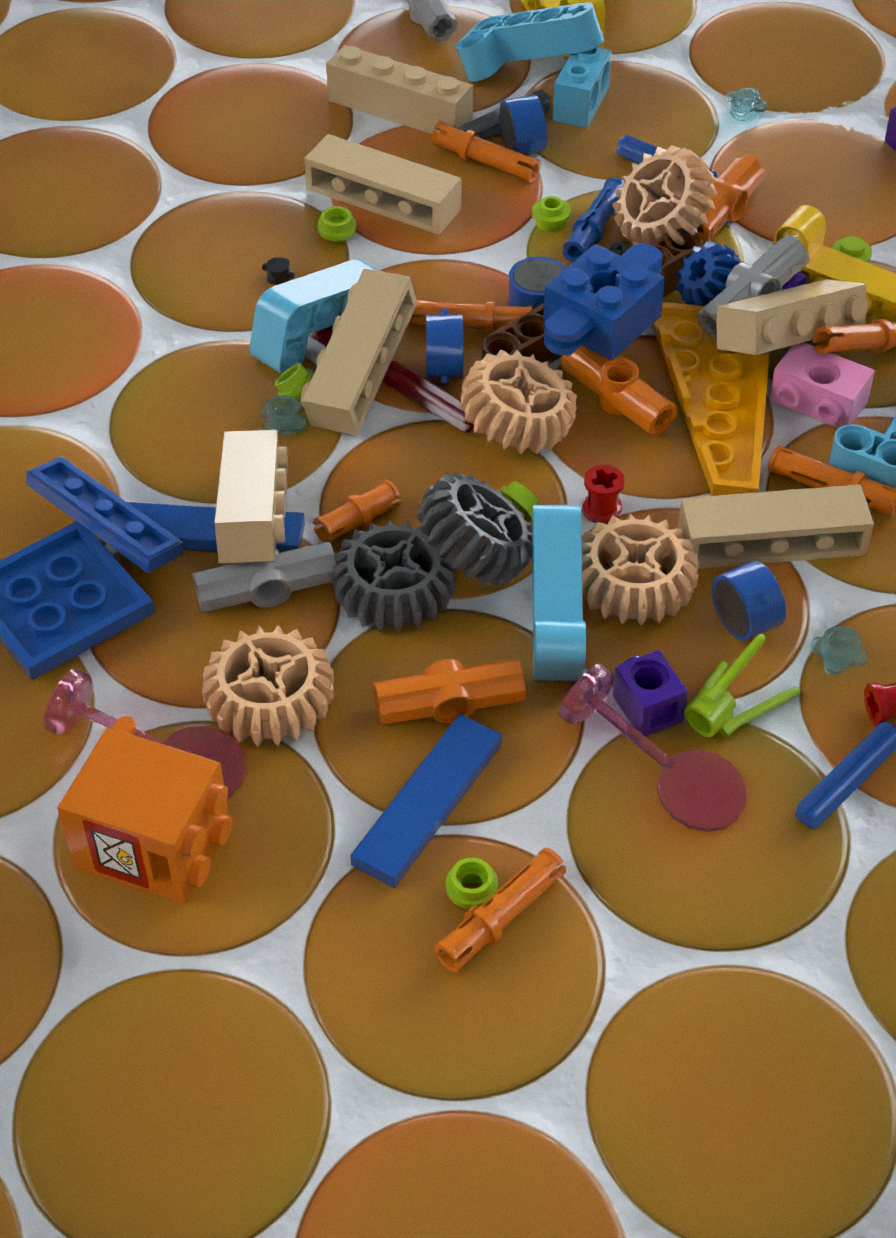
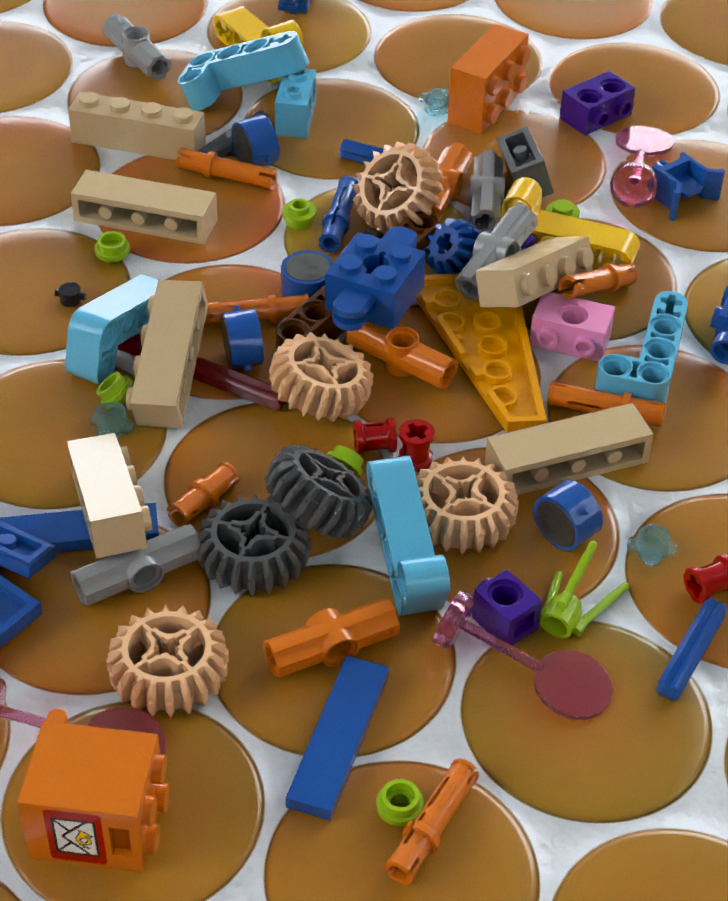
camera: 15 degrees left, 5 degrees down
none -> red bush [353,417,397,455]
none -> orange brick [447,23,531,134]
none -> light grey piece [469,150,505,233]
none -> dark grey brick [496,126,554,198]

